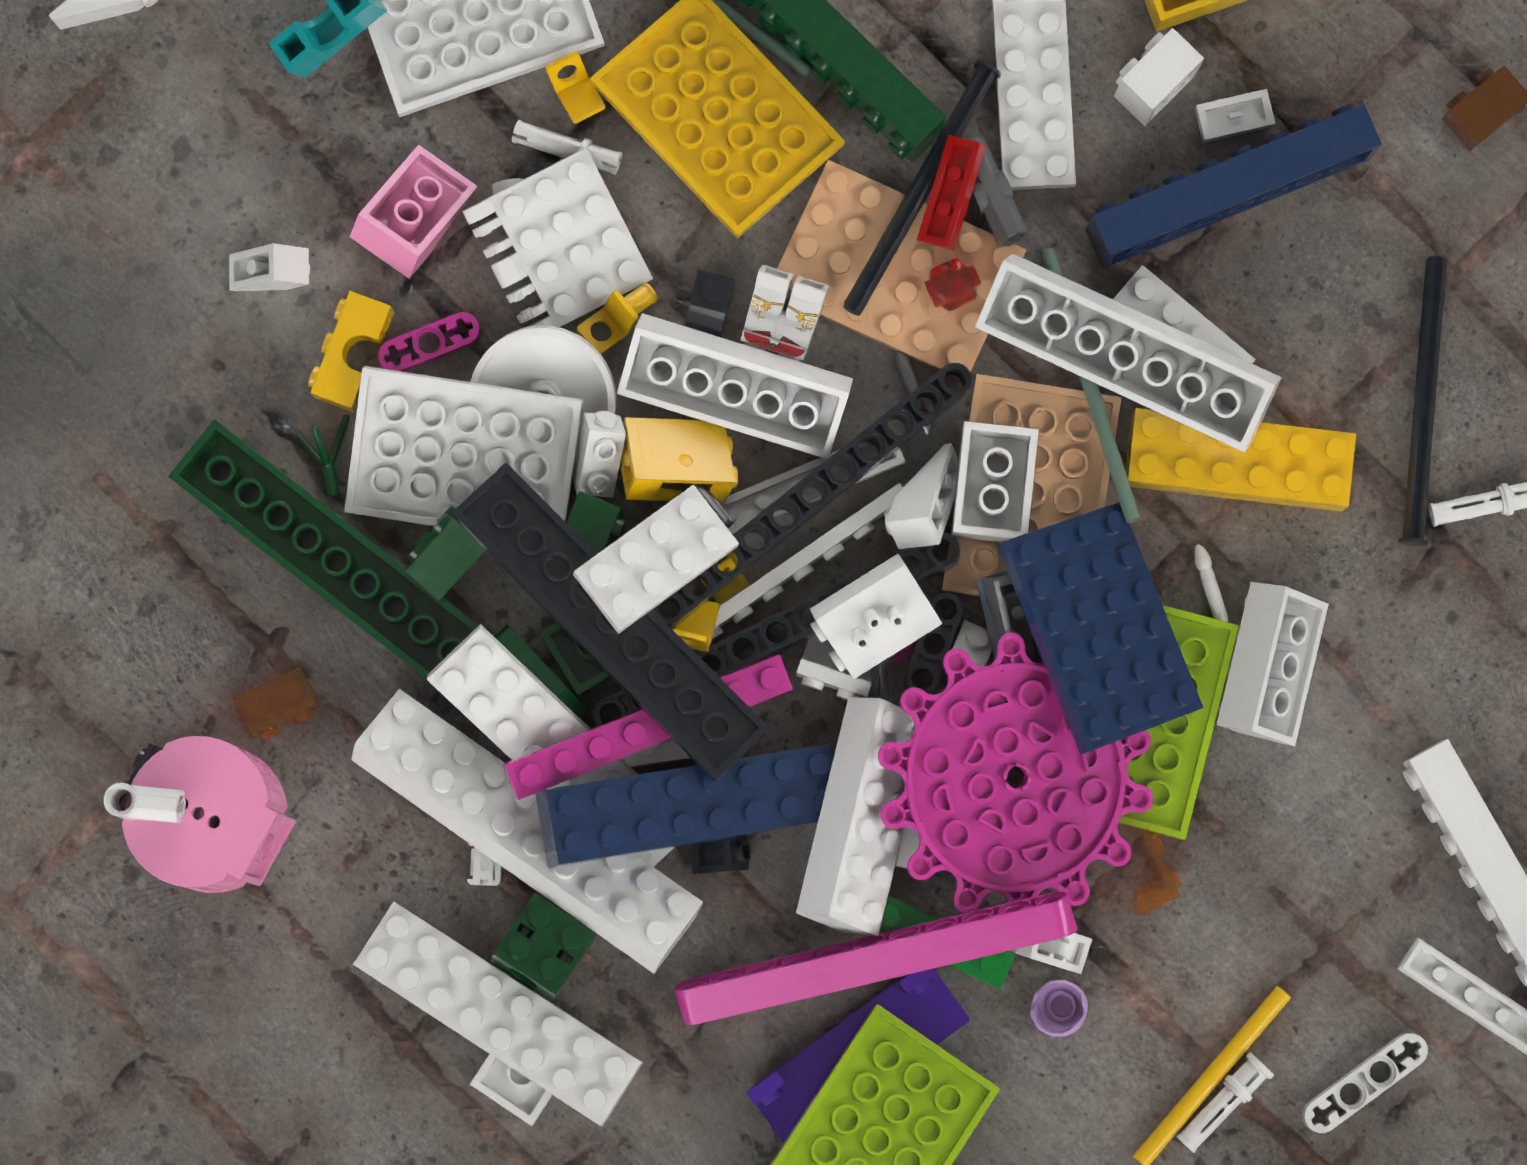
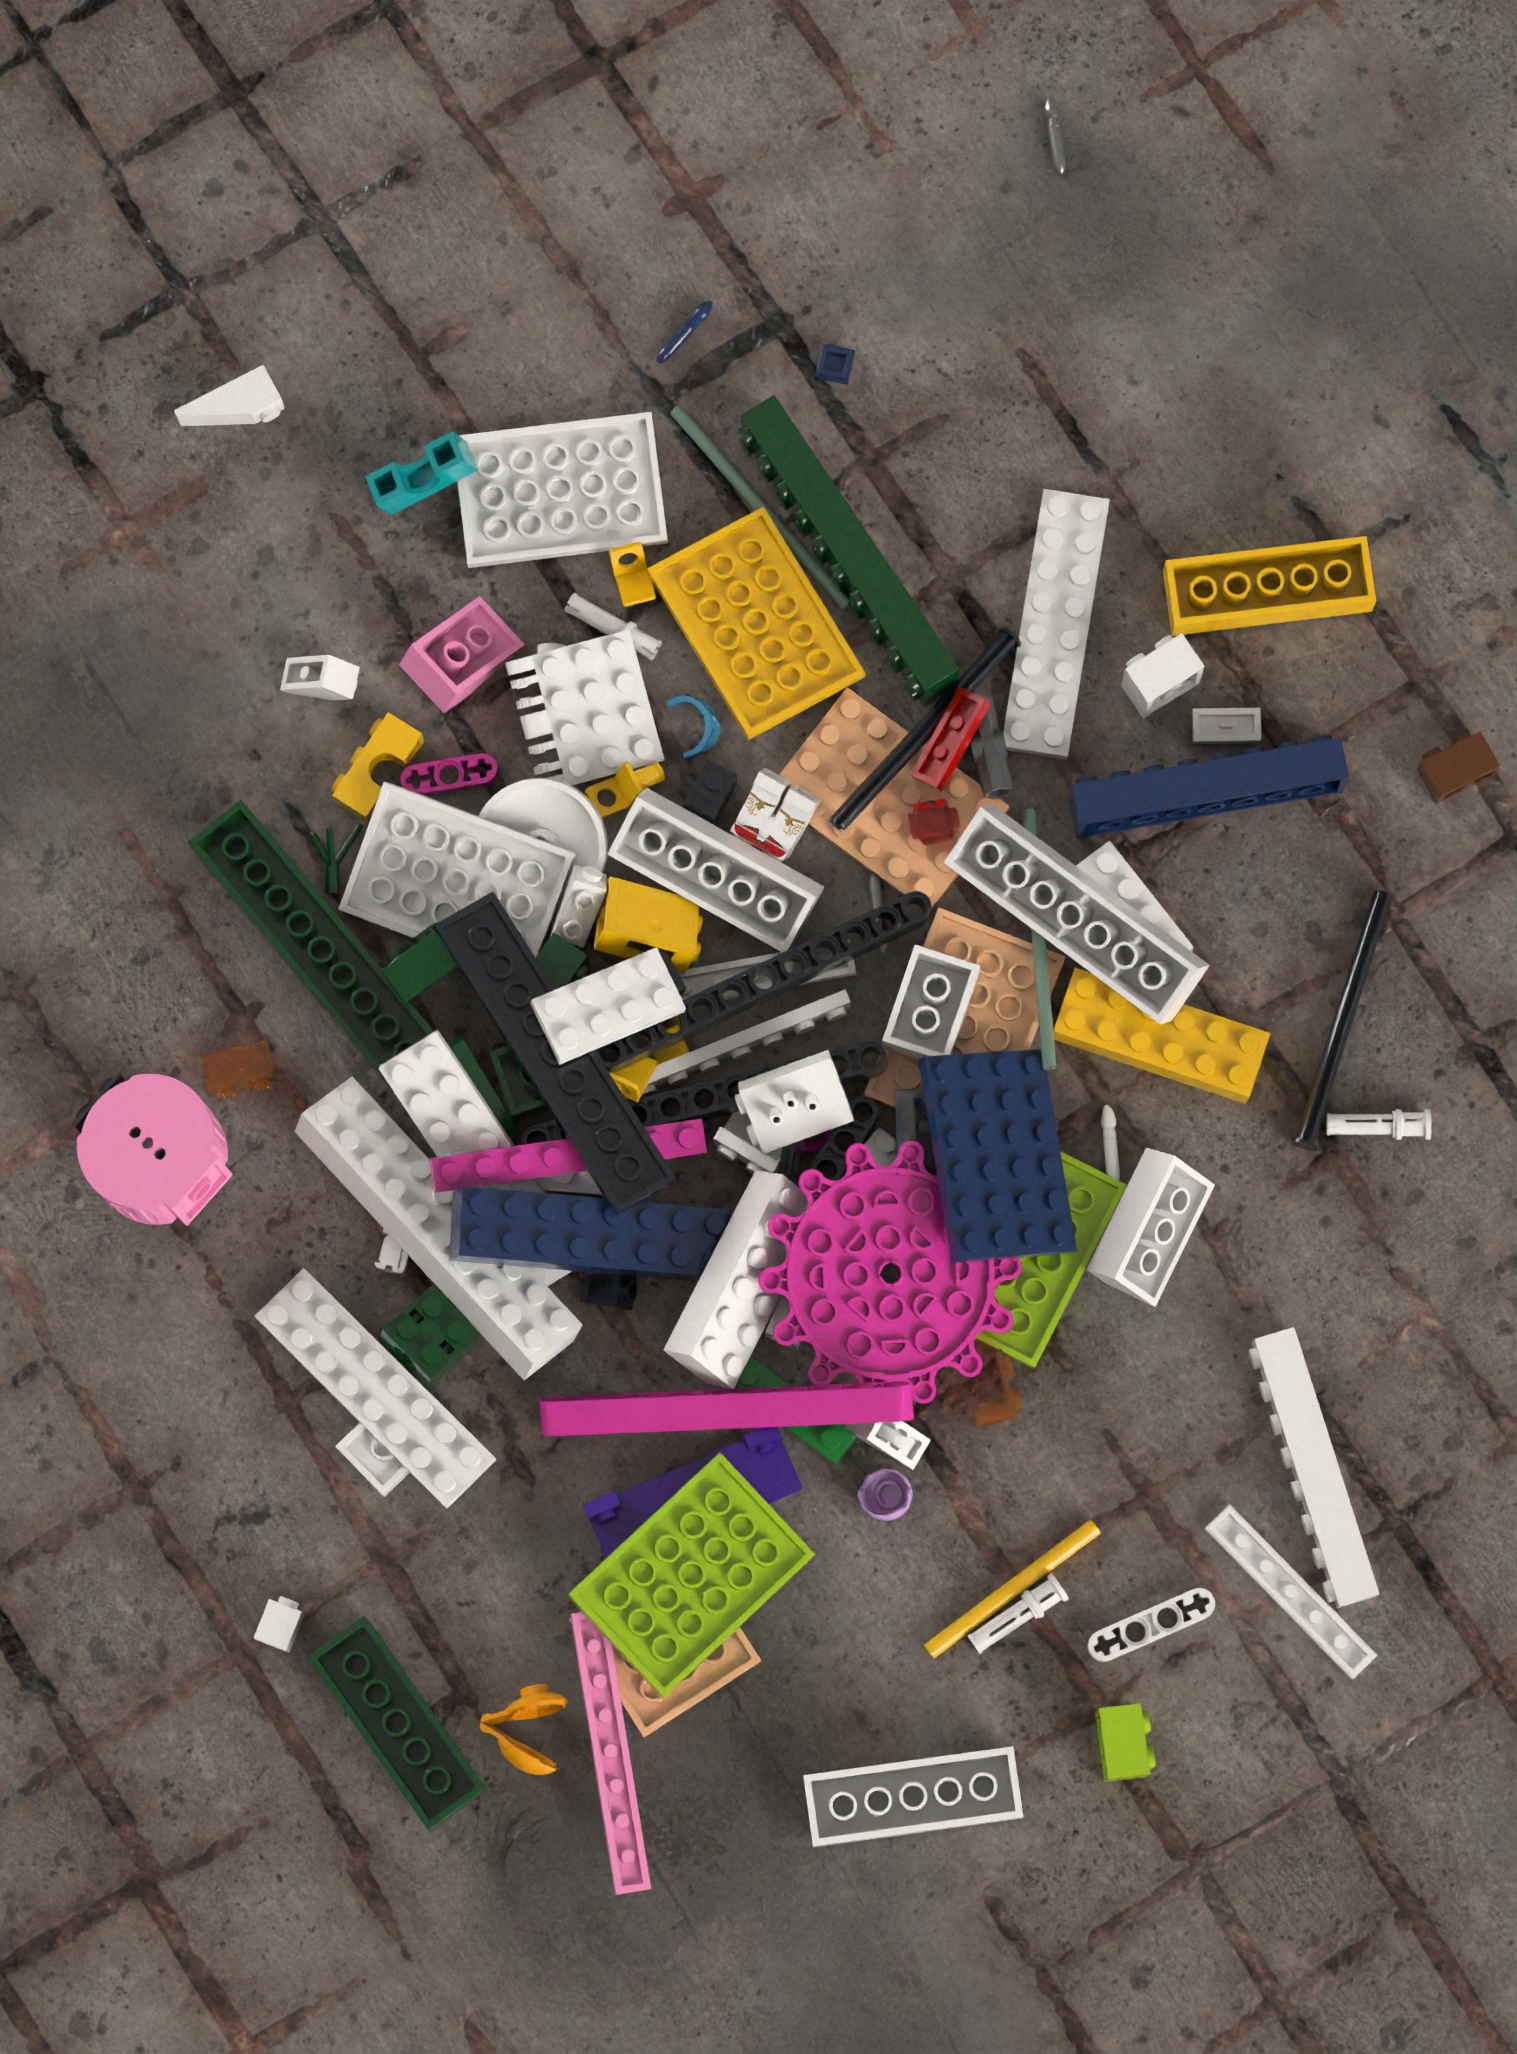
camera: 15 degrees right, 5 degrees down
white piece [104,782,186,824] -> none
white slope [885,443,959,549] -> none
none -> dark azure helmet [666,695,722,760]

